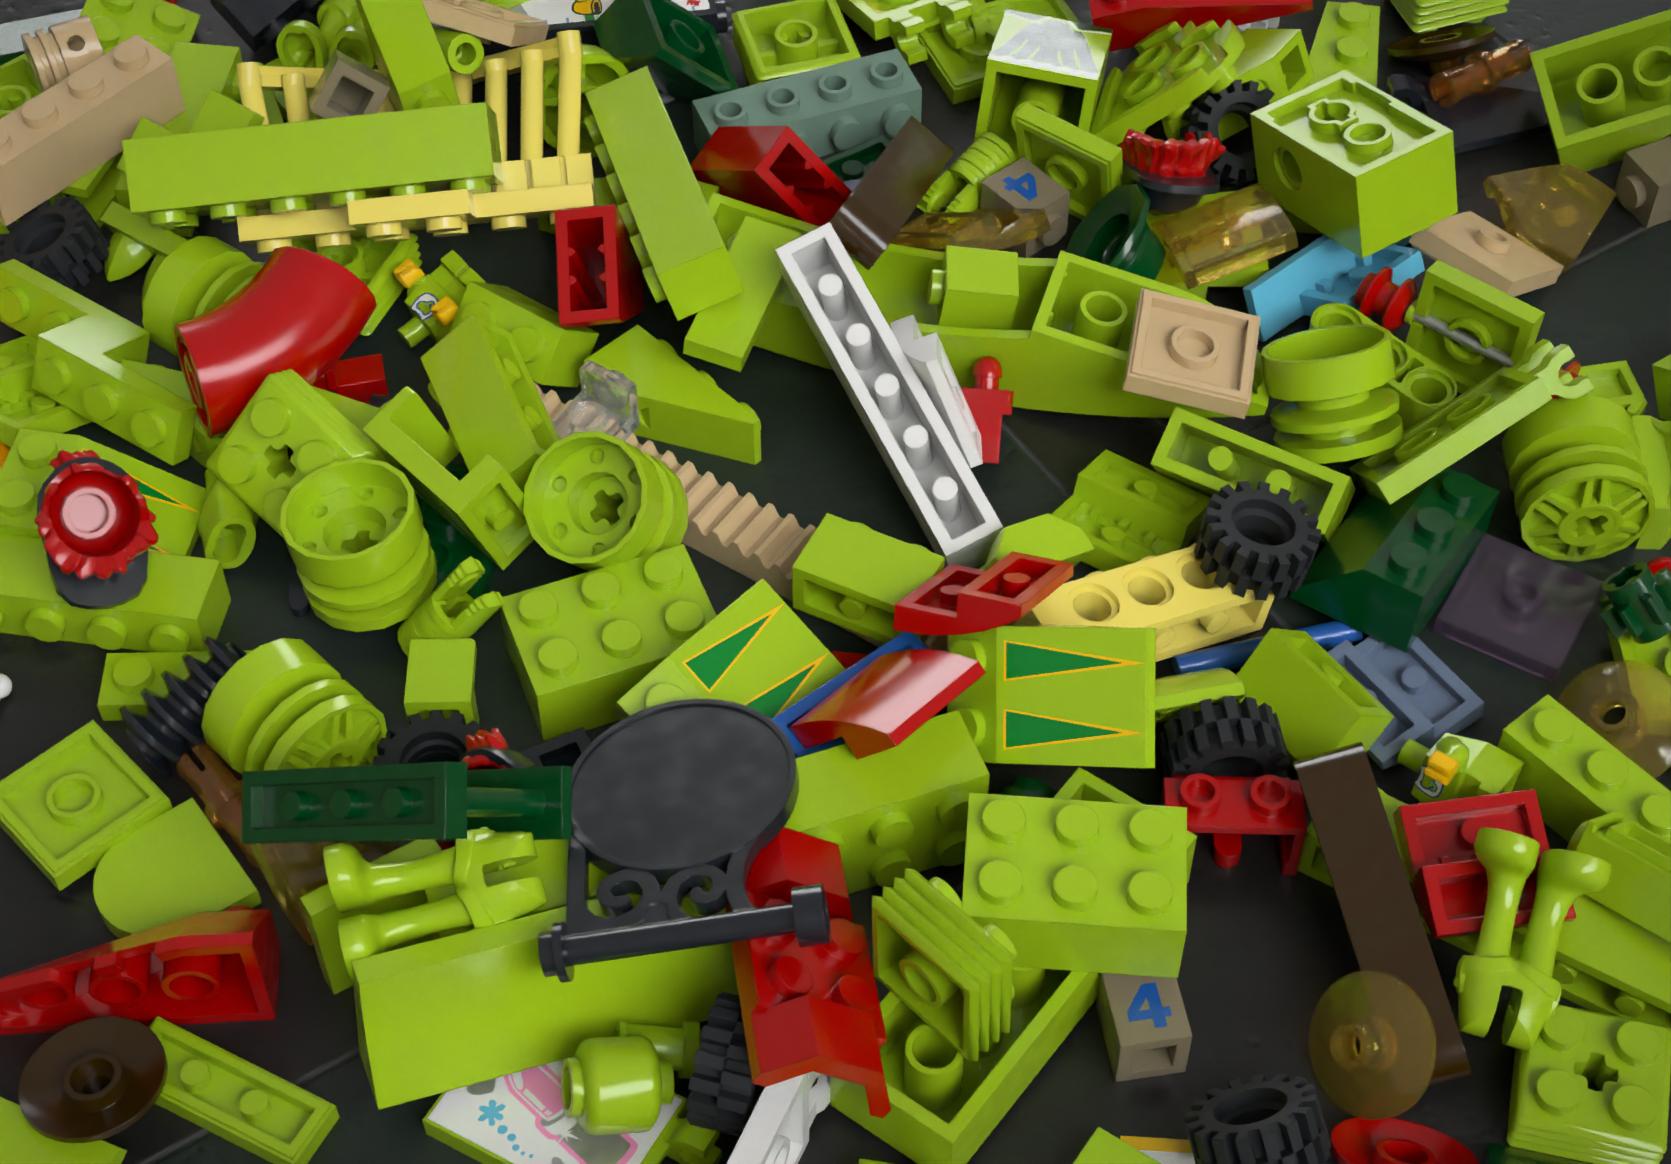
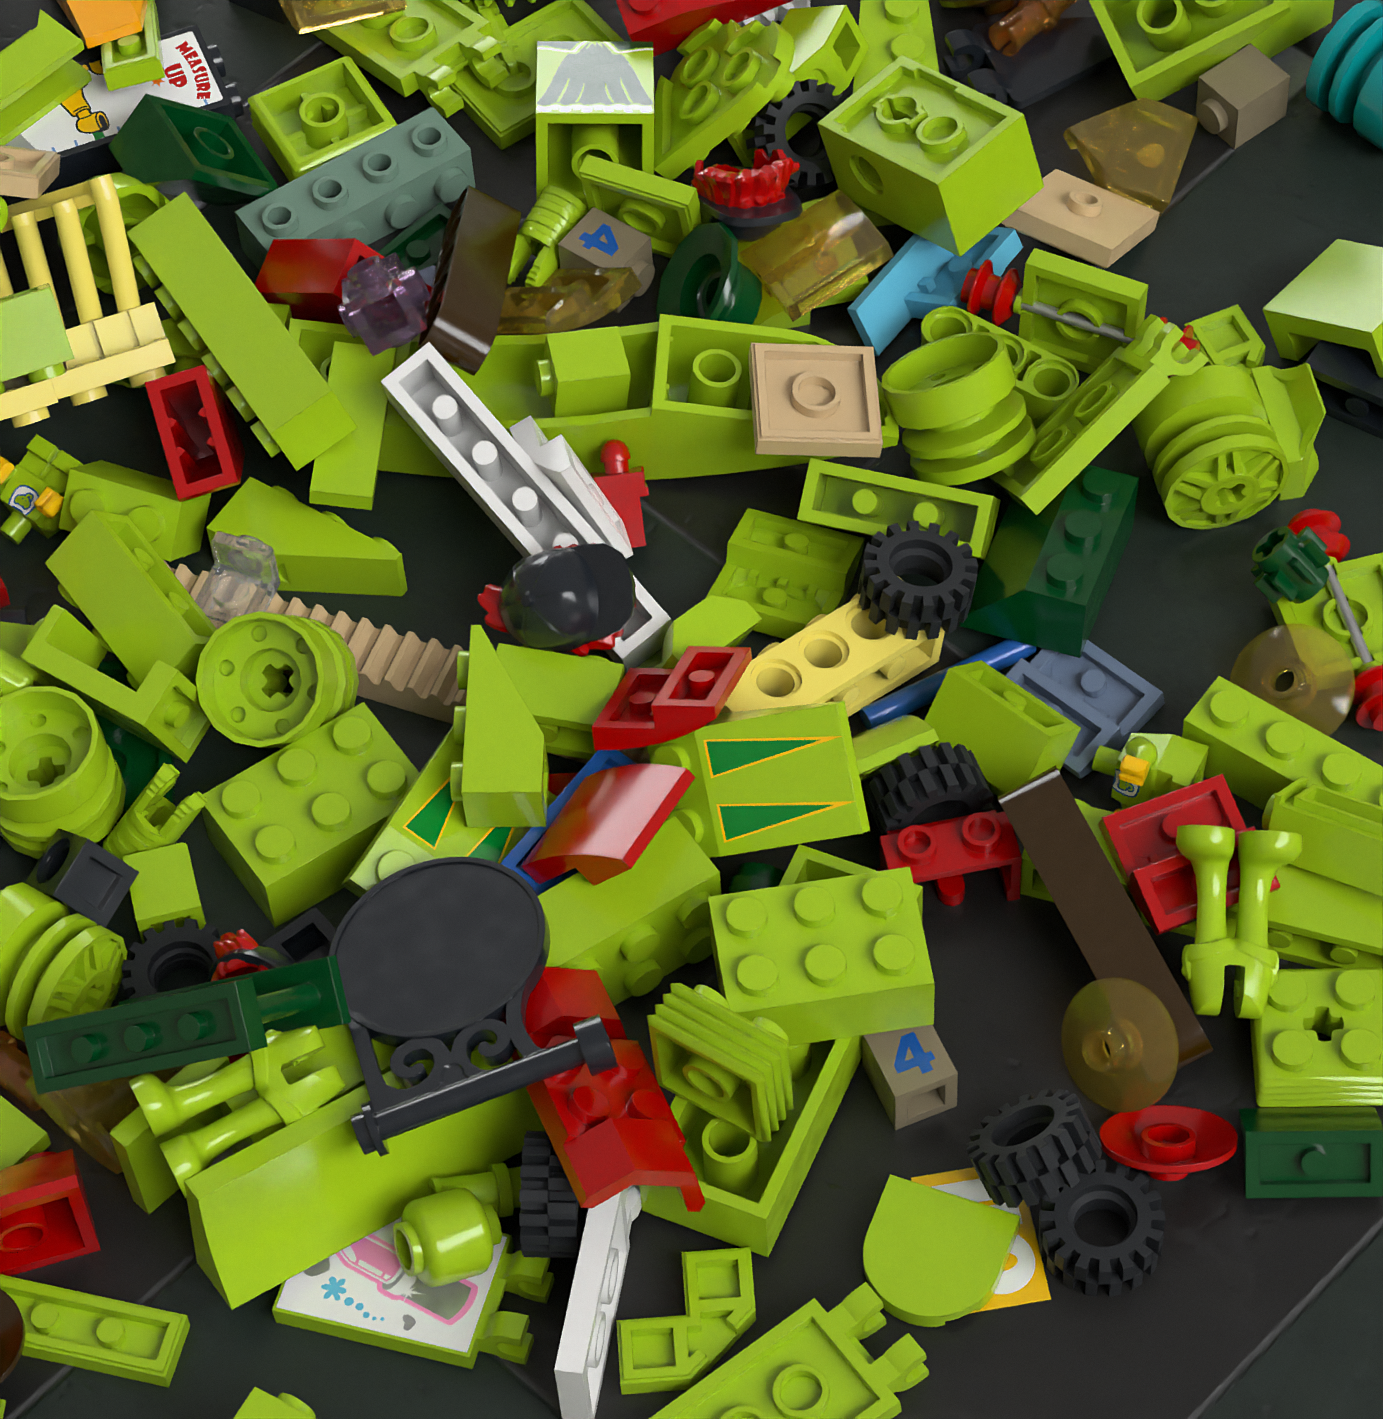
camera: 10 degrees left, 5 degrees up
clear purple plate [1433,533,1604,683] -> none
none -> black brick [25,828,139,928]
none -> brick [337,252,431,356]
none -> lime slope [450,625,549,827]
none -> black hair [477,543,636,657]

